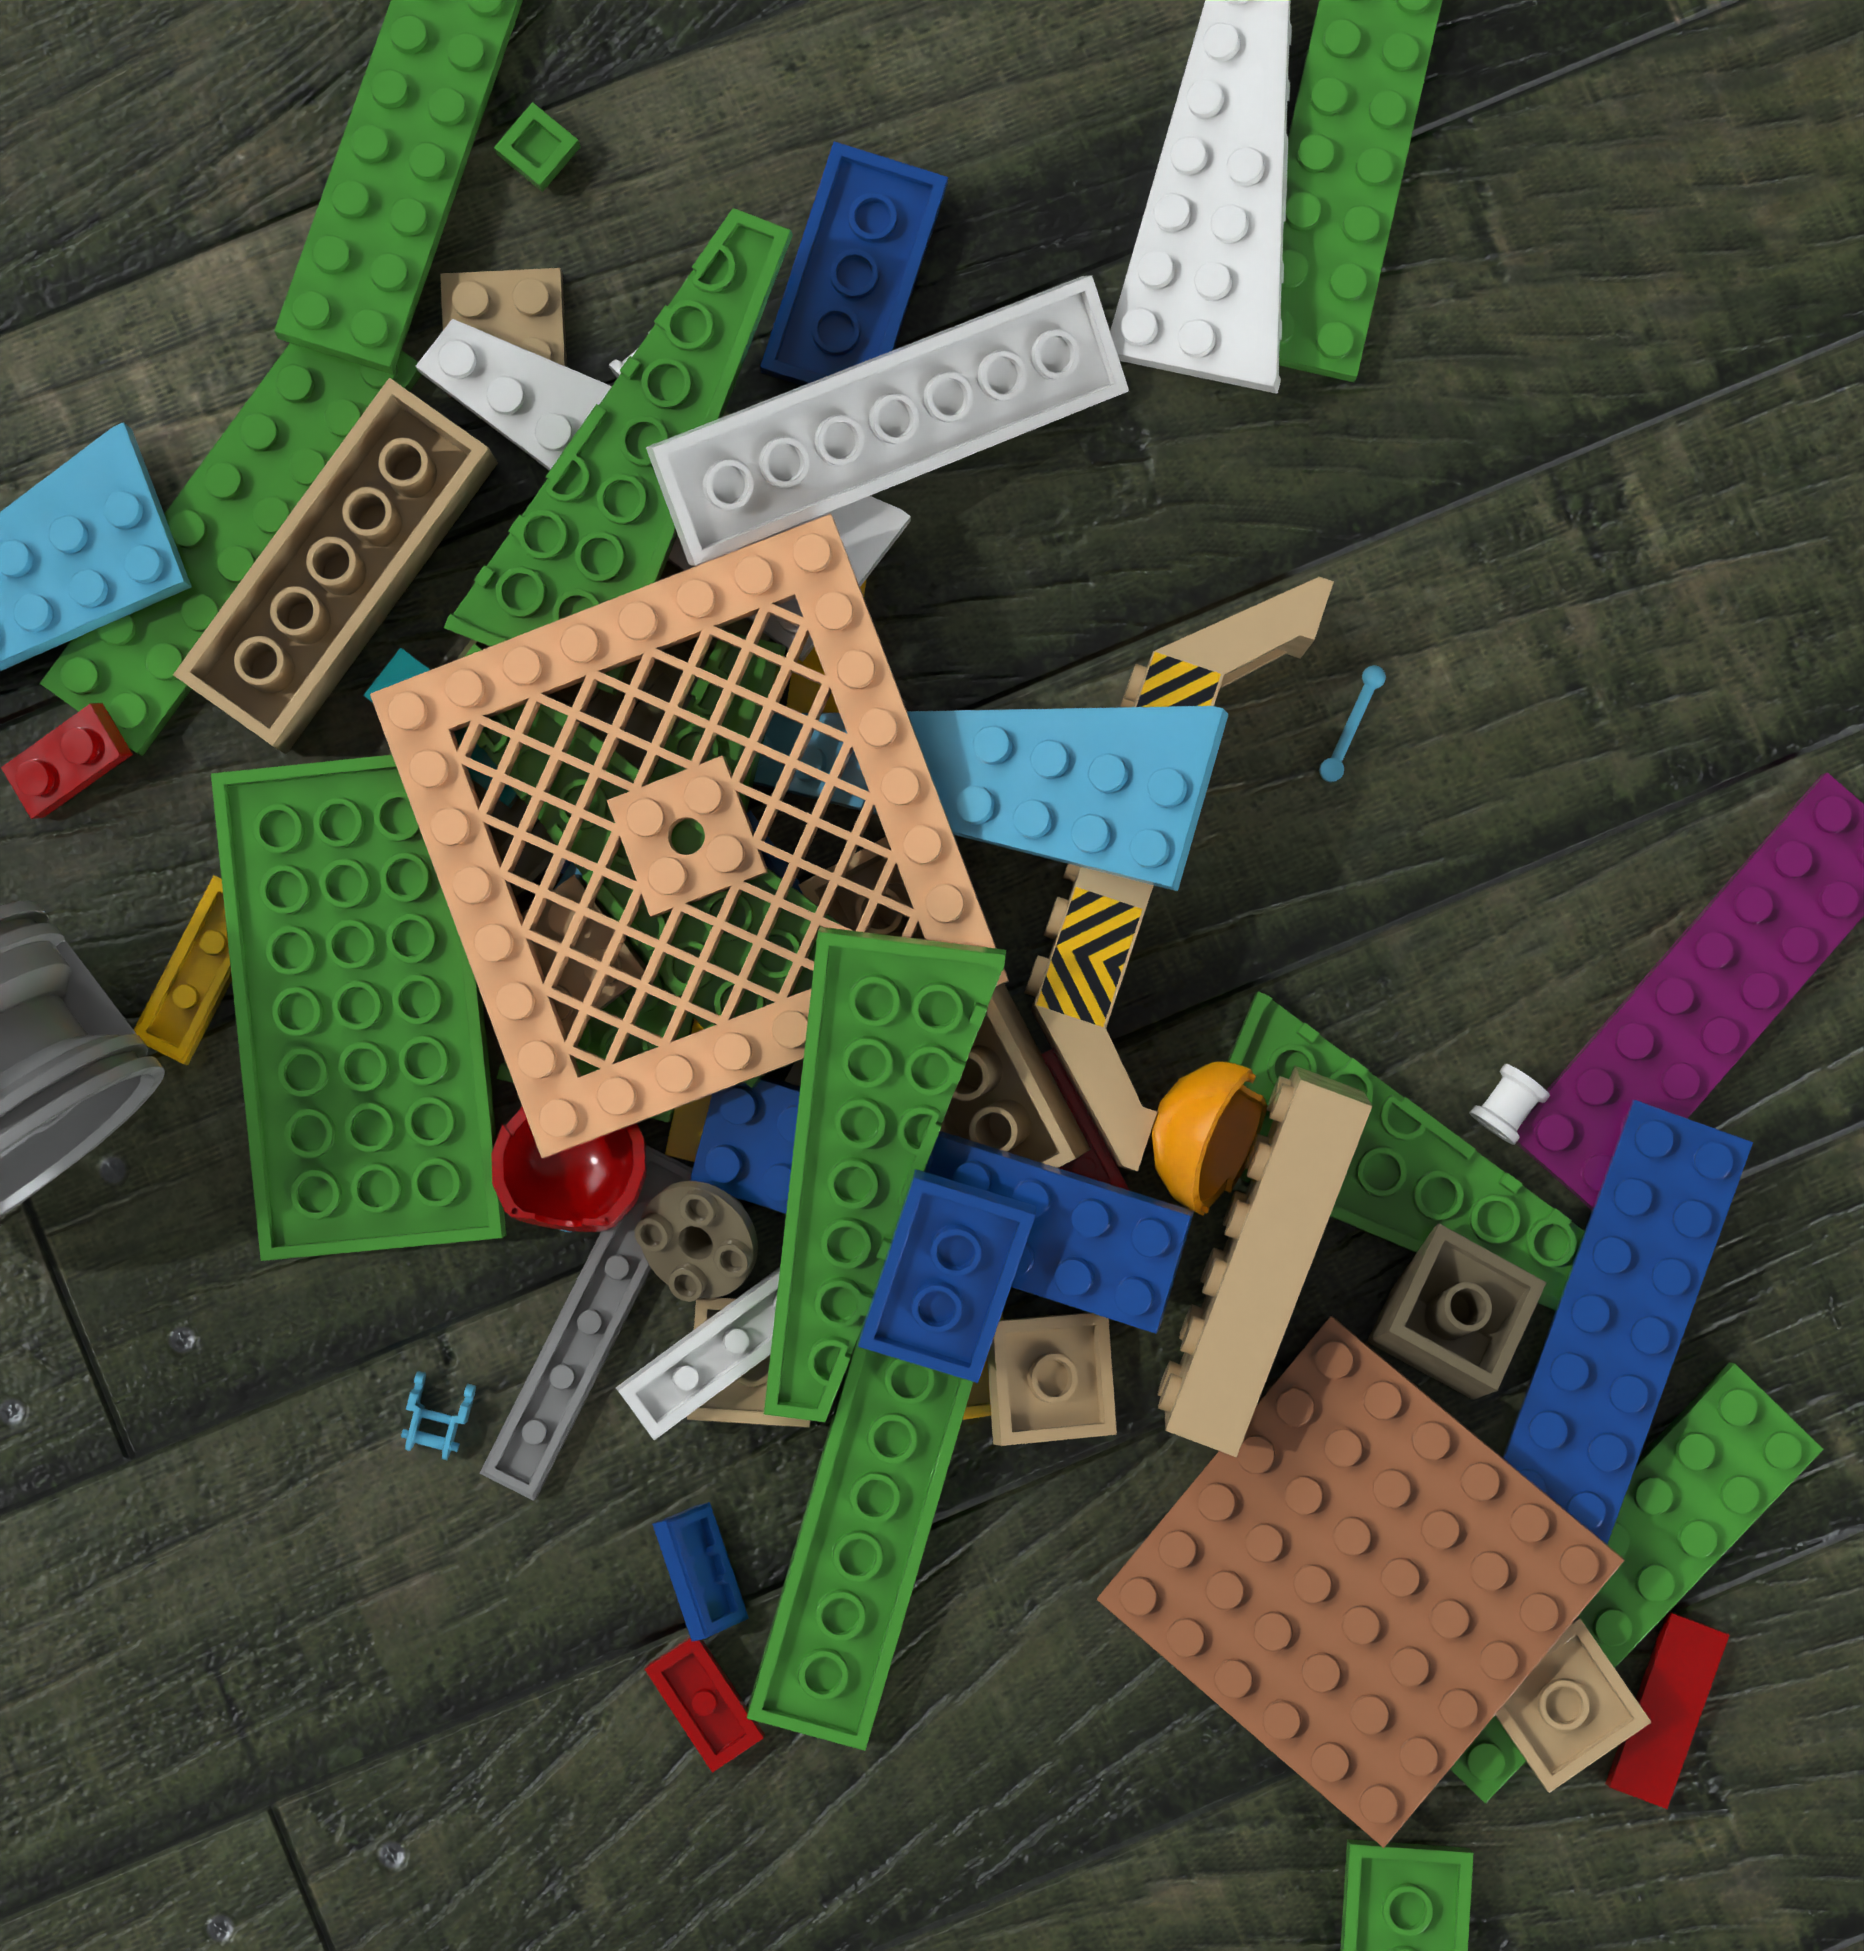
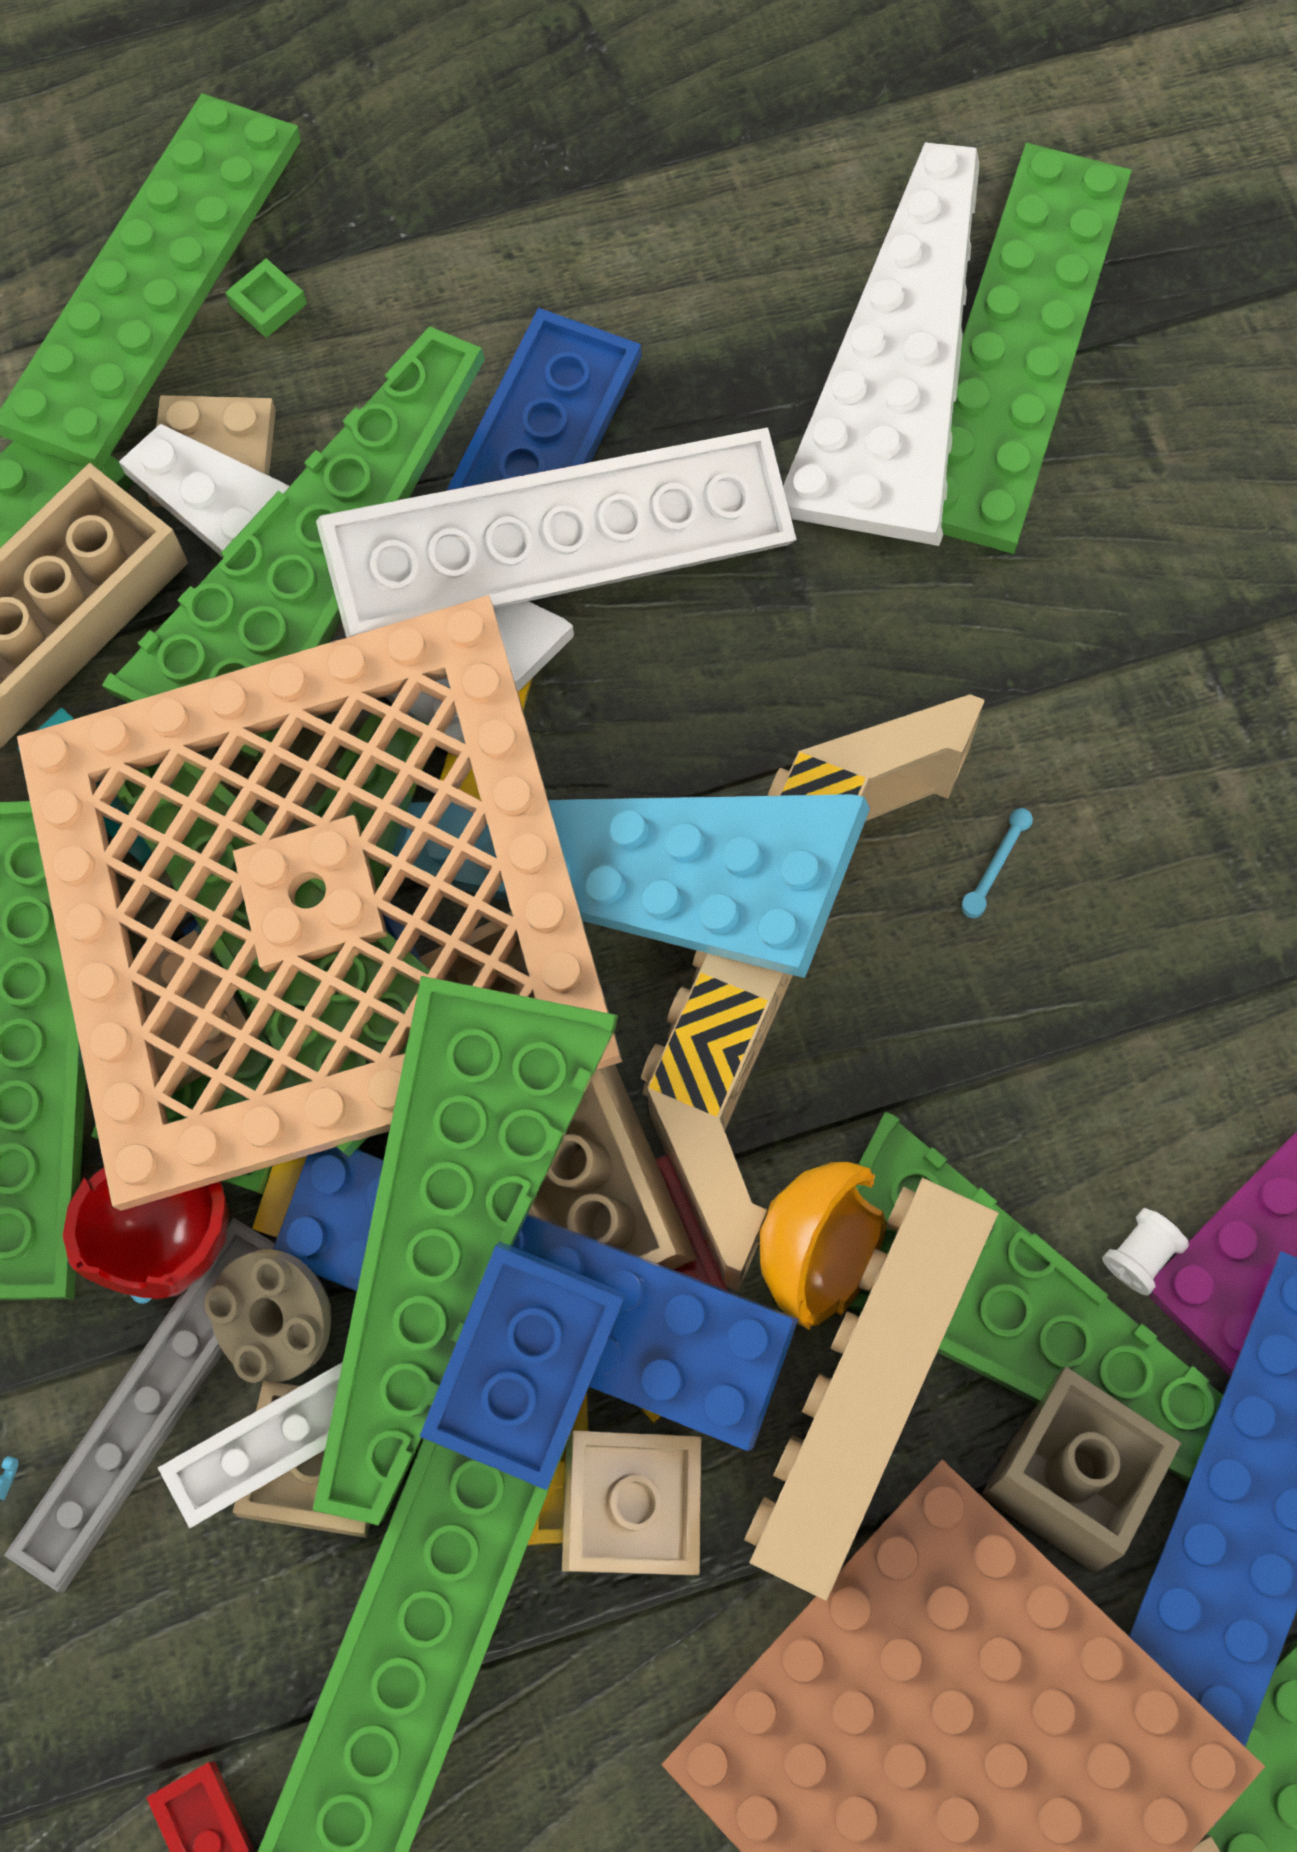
camera: 10 degrees right, 15 degrees down
blue plate [652,1502,749,1641] -> none

